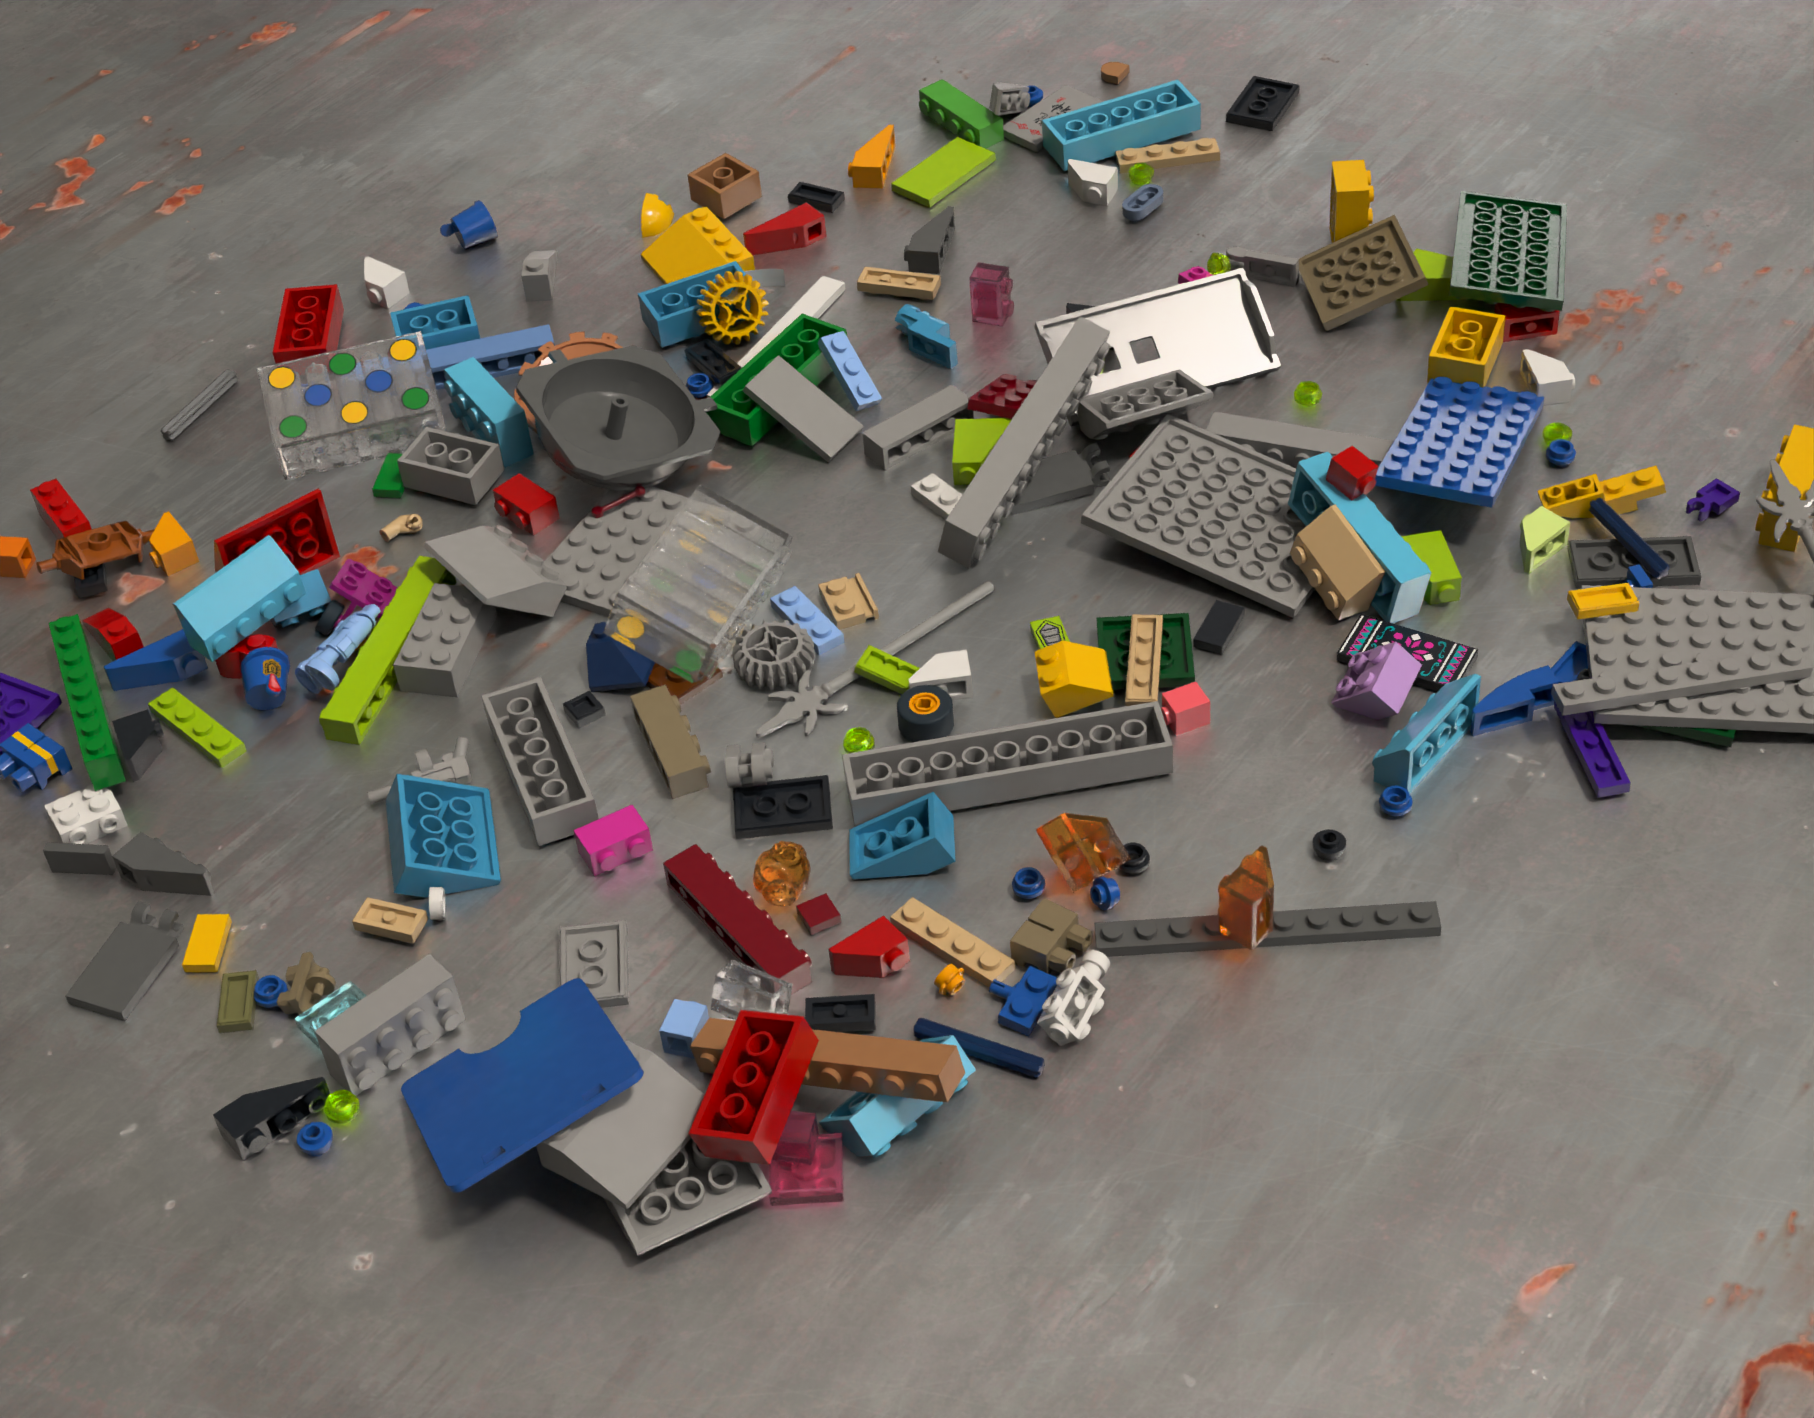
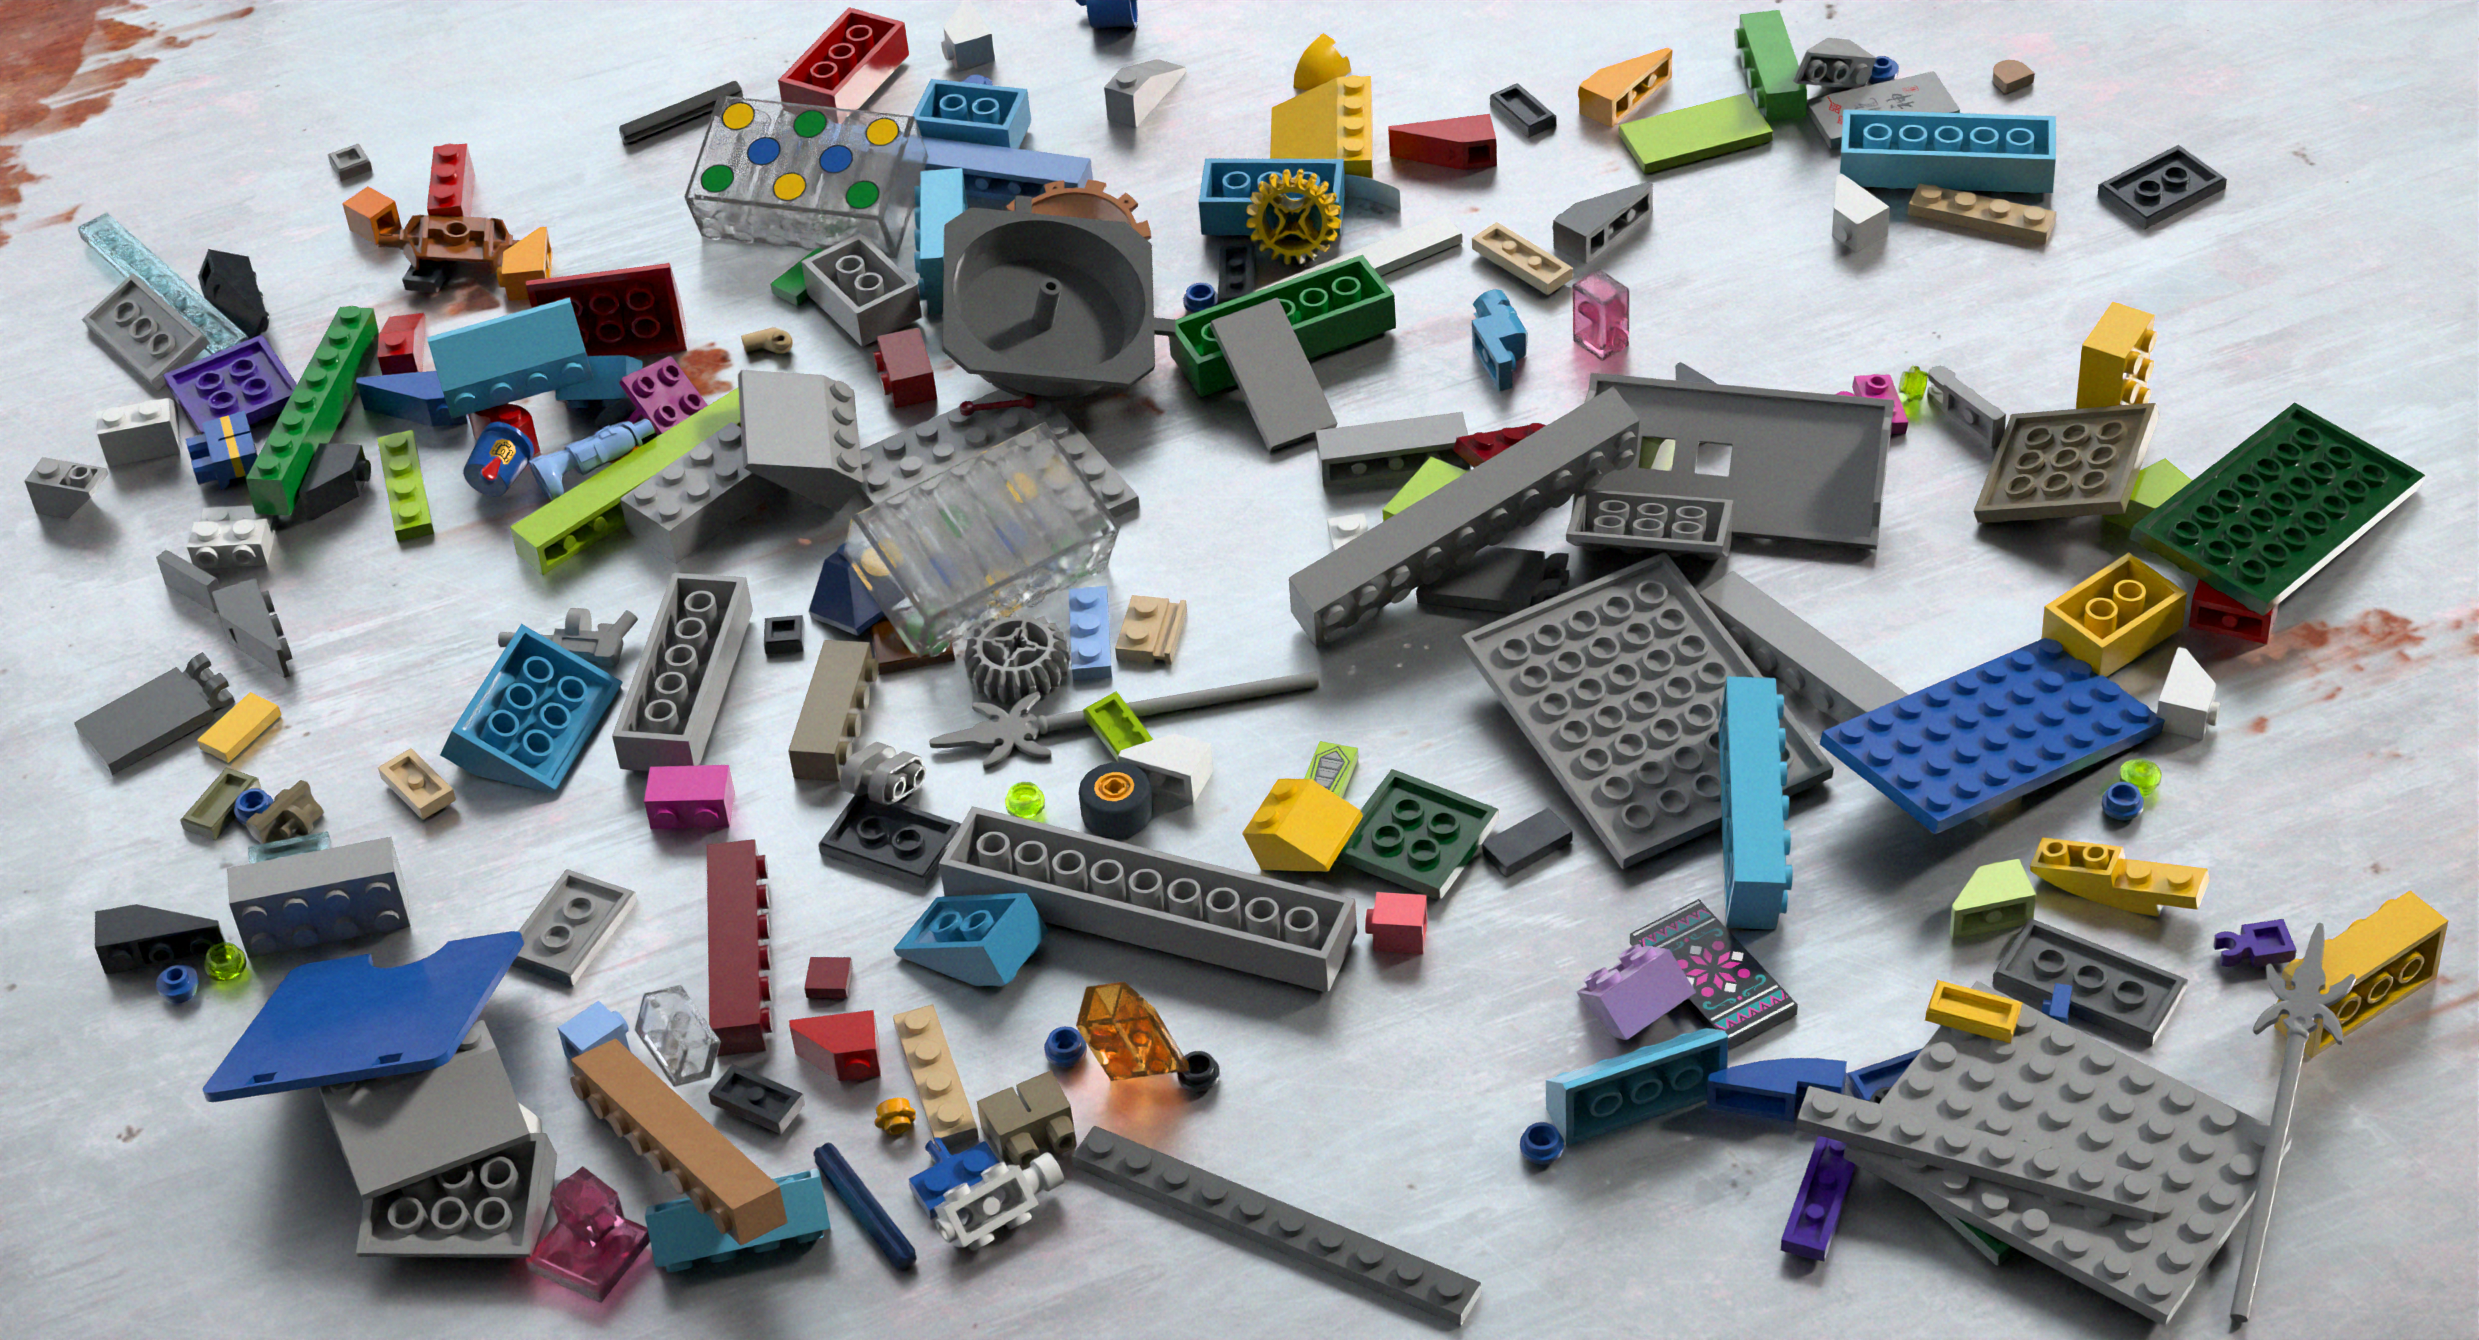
camera: 30 degrees right, 0 degrees up
white tile [429,887,446,920] -> none
medium nougat brick [687,153,762,219] -> none
red brick [689,1010,819,1165] -> none
clear orange hair [753,841,811,906] -> none
light blue plate [817,331,882,411] -> none
blue plate [1090,876,1120,910] -> none
sand blue plate [1122,184,1163,221] -> none
tan tile [1125,614,1163,706] -> none
clear neon green plate [1128,163,1154,186] -> none
clear orange slope [1218,845,1274,951] -> none
tan slope [1290,504,1385,620] -> none
clear neon green plate [1294,381,1322,407] -> none
black plate [1313,829,1346,861] -> none
red brick [1326,446,1379,501] -> none
lime slope [1401,530,1462,605] -> none
dark blue axle [1589,498,1670,579] -> none

